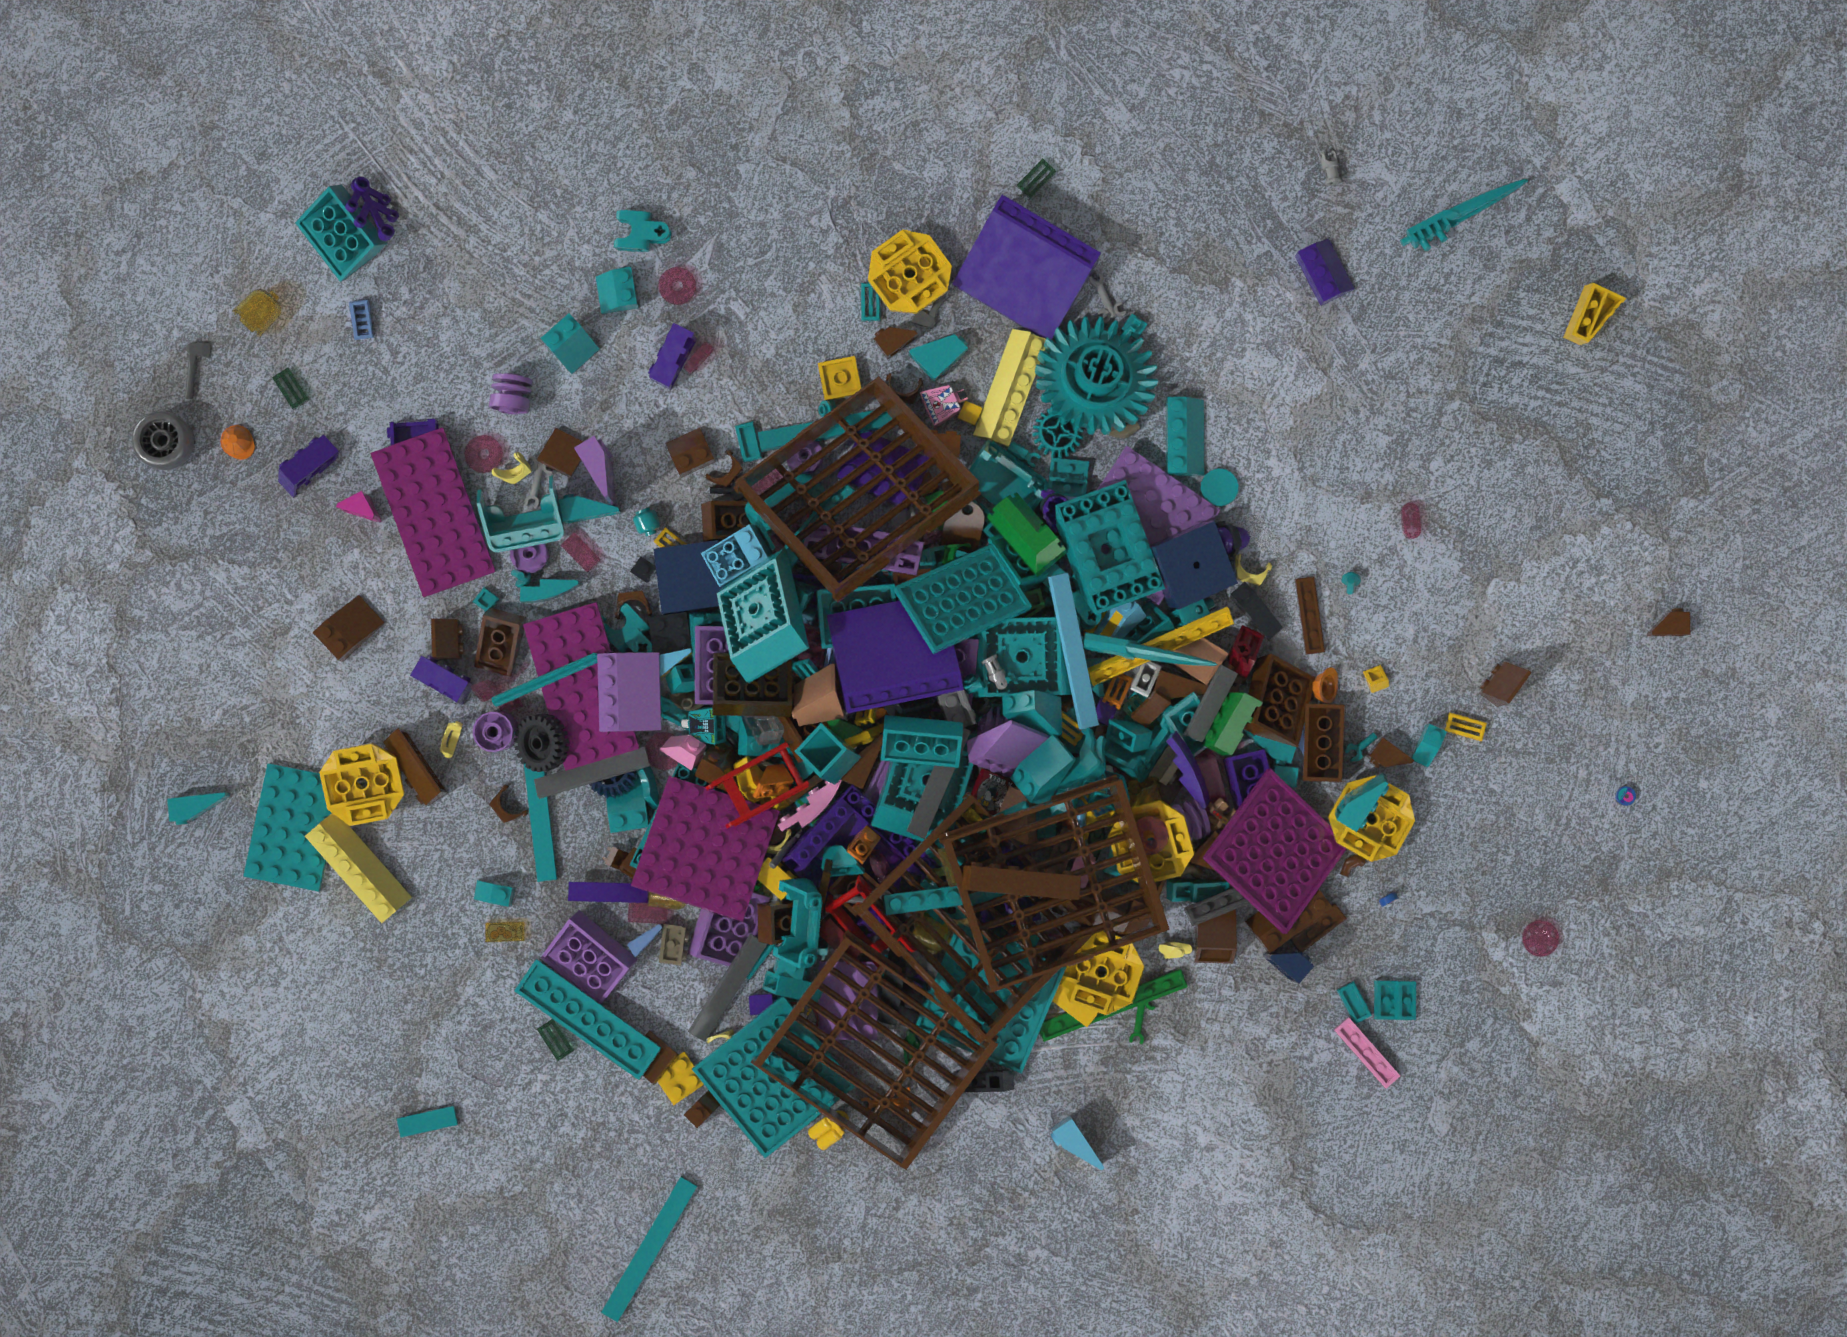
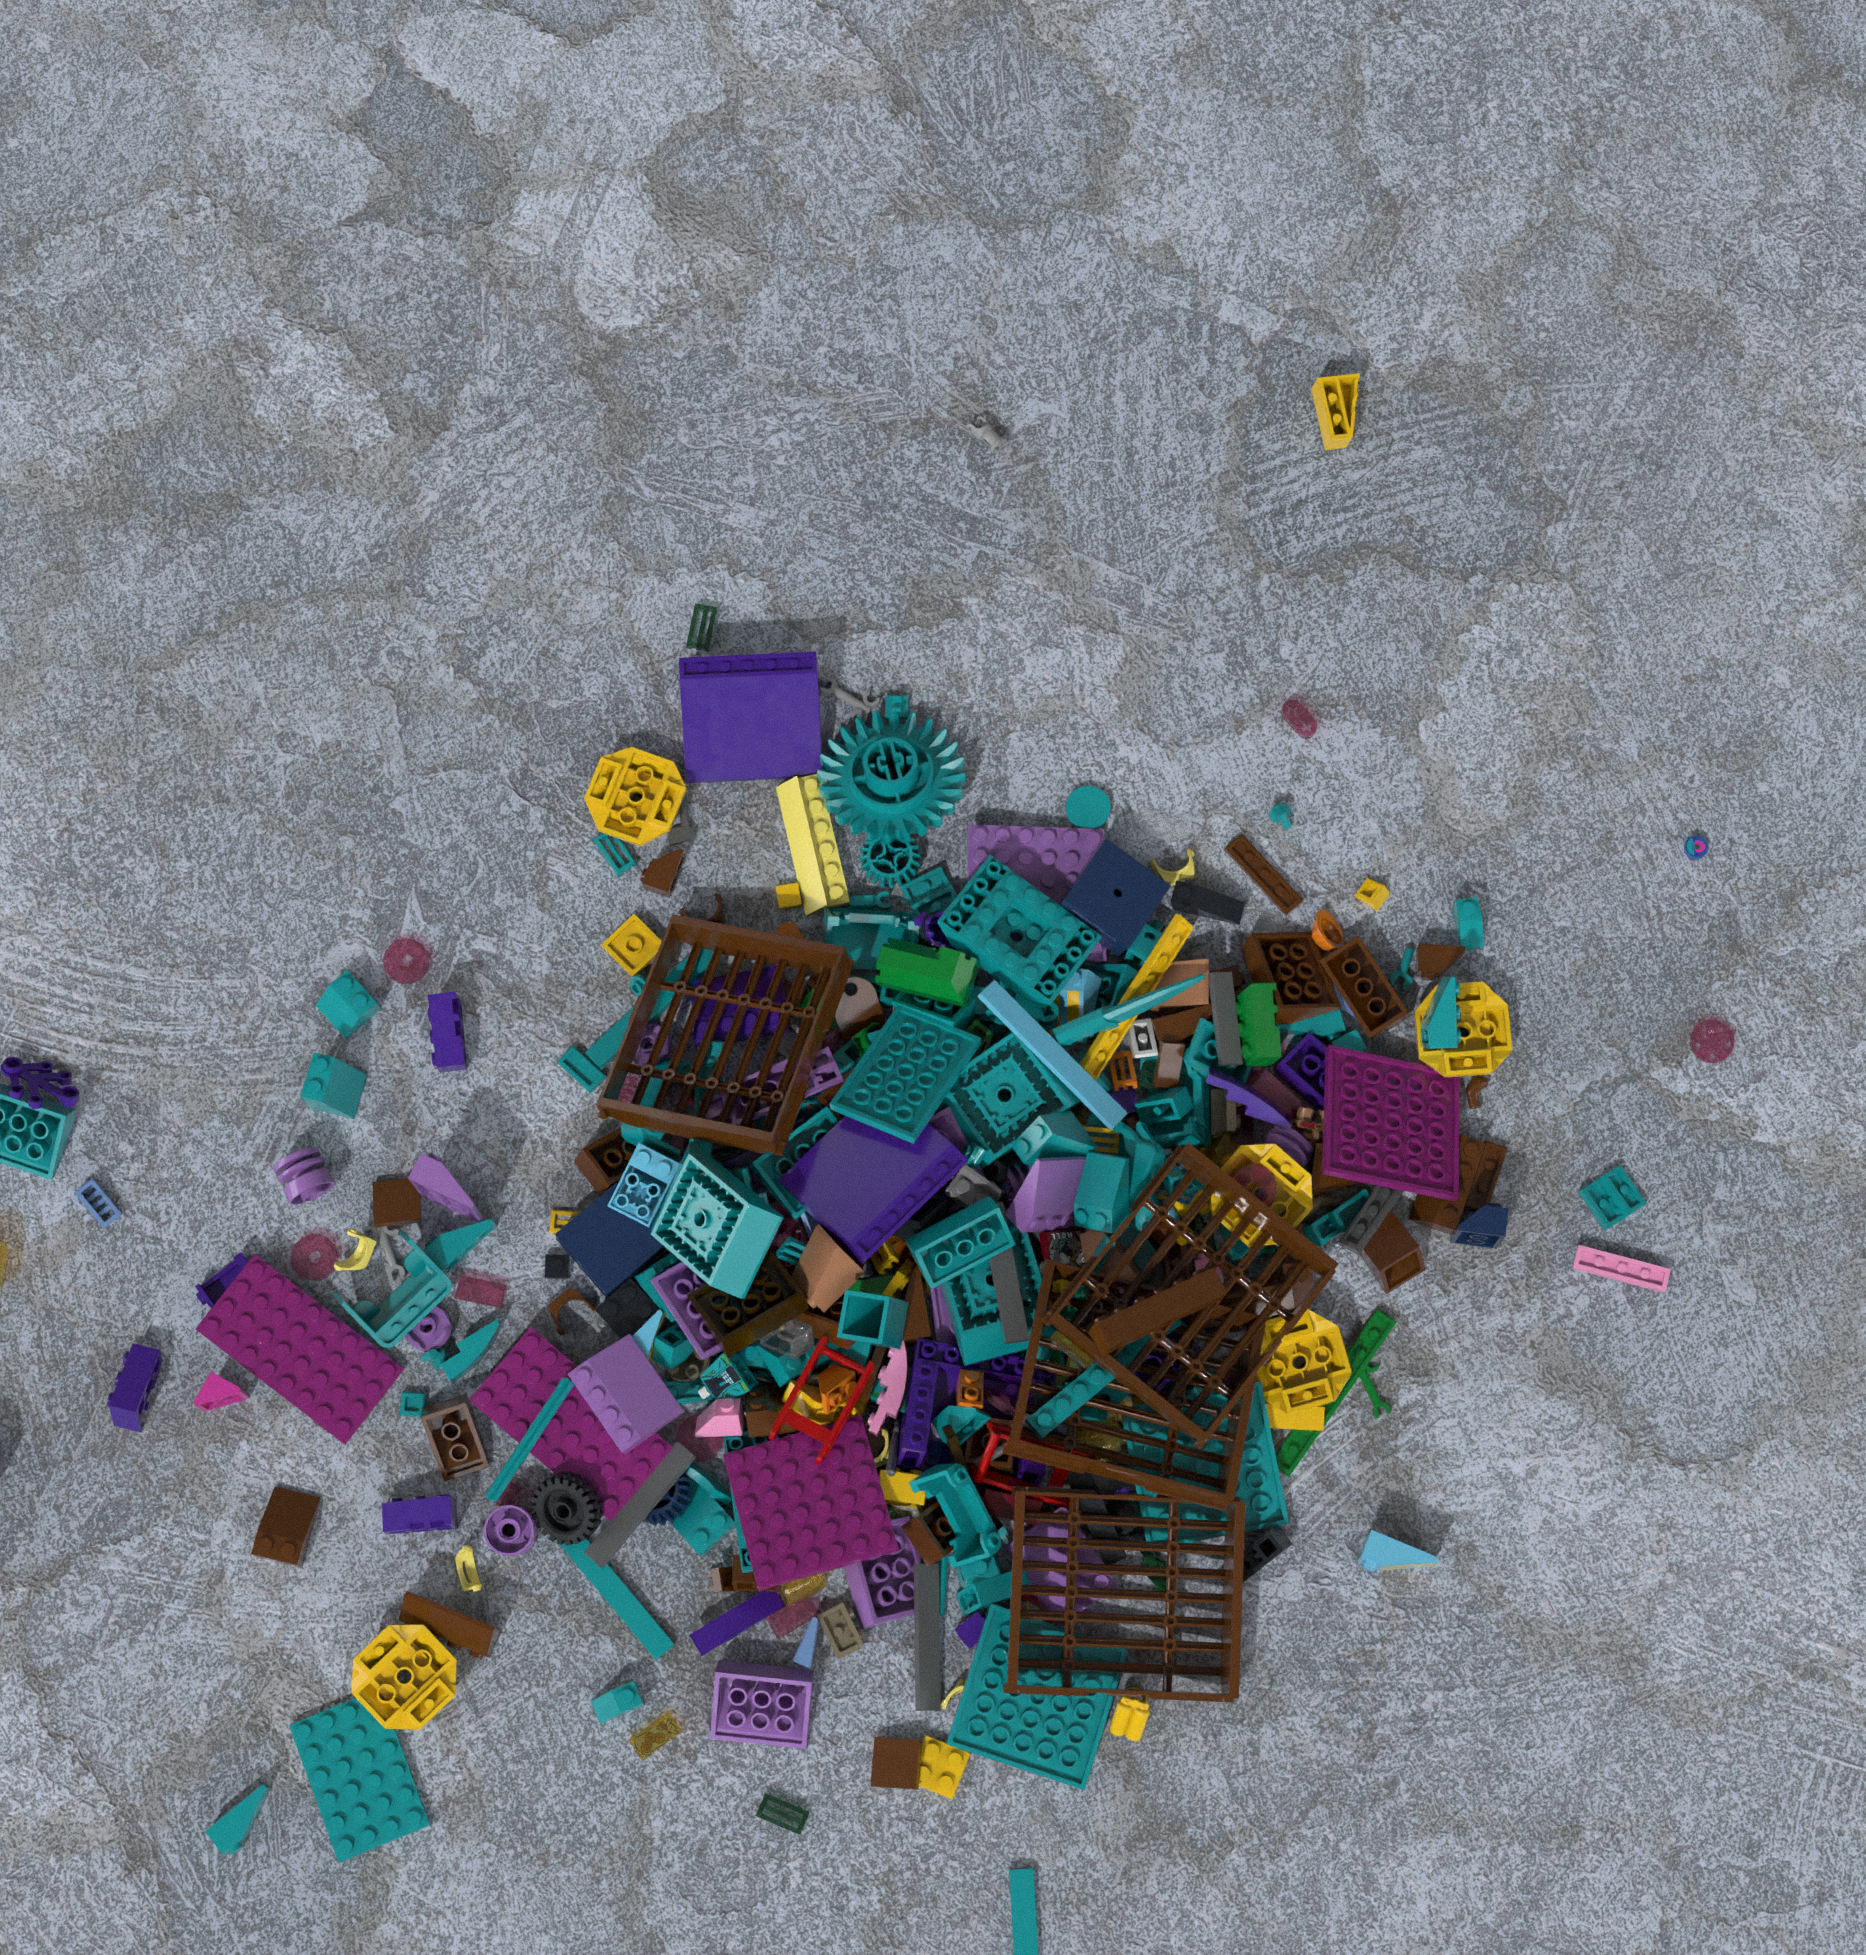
camera: 30 degrees left, 10 degrees down
orange piece [220,425,255,460] -> none
clear green tile [272,367,310,410] -> none
light yellow slope [305,813,412,923] -> none
reddish brown slope [431,618,465,660] -> none
clear pink slope [471,679,499,702] -> none
reddish brown helmet [489,784,529,824] -> none
teal plate [514,959,662,1080] -> none
teal piece [604,603,653,653] -> none
teal piece [613,210,672,252] -> none
teal head [633,507,660,537] -> none
reddish brown slope [665,427,716,478] -> none
clear pink beam [683,341,714,375] -> none
reddish brown slope [684,1090,721,1128] -> none
reddish brown helmet [705,450,743,488] -> none
black bar [710,481,745,501] -> none
orange bar [861,1087,912,1115] -> none
teal slope [908,334,968,382] -> none
torso [920,385,968,429] -> none
light grey piece [981,654,1007,689] -> none
dark tan arm [1109,423,1141,439] -> none
light yellow helmet [1159,942,1193,959] -> none
teal slope [1166,397,1204,476] -> none
cap [1215,521,1250,562] -> none
dark red piece [1228,625,1265,678] -> none
dark purple slope [1295,239,1355,306] -> none
teal tile [1336,981,1372,1025] -> none
blue tile [1379,892,1399,907] -> none
teal piece [1400,179,1529,251] -> none
yellow tile [1444,712,1487,741] -> none
reddish brown slope [1479,662,1532,707] -> none
reddish brown slope [1647,608,1691,637] -> none

